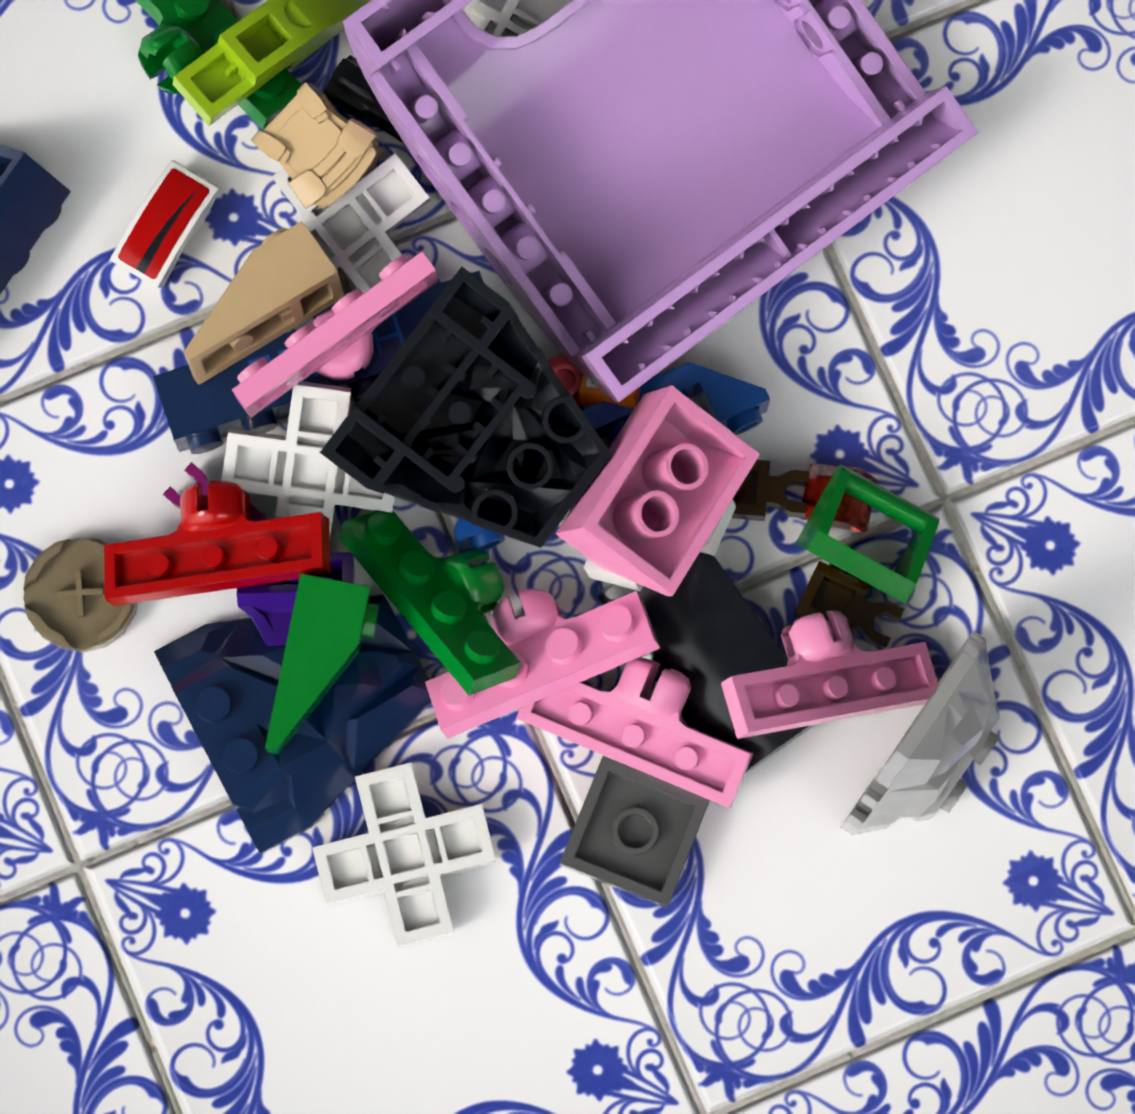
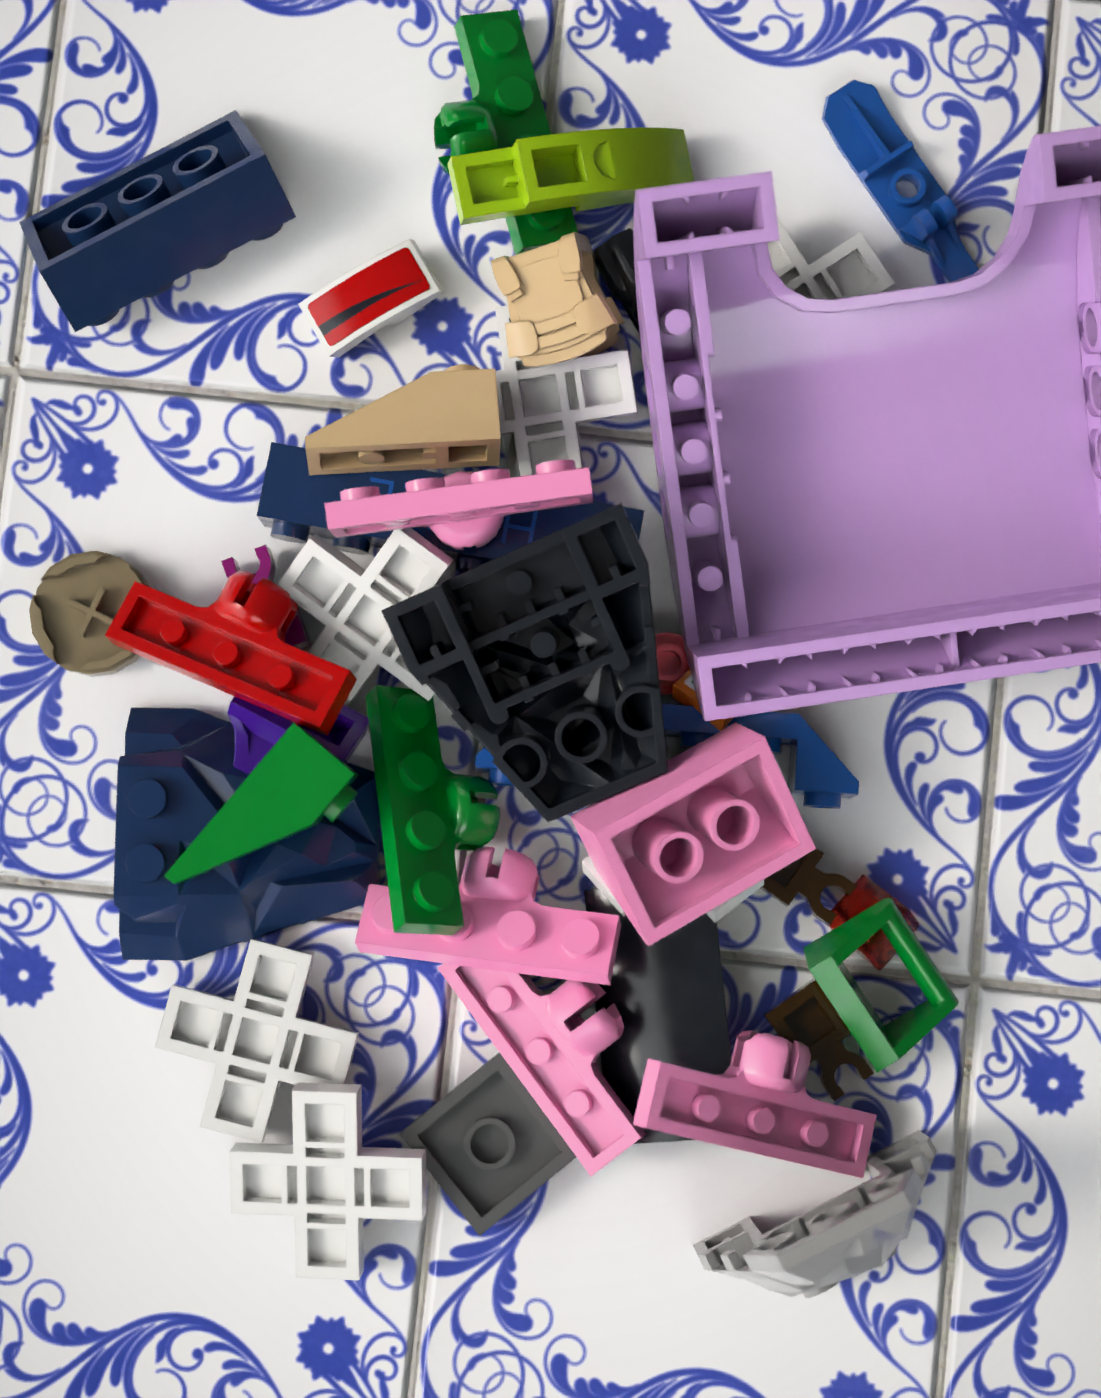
camera: 30 degrees right, 5 degrees up
none -> white plate [229,1083,427,1280]

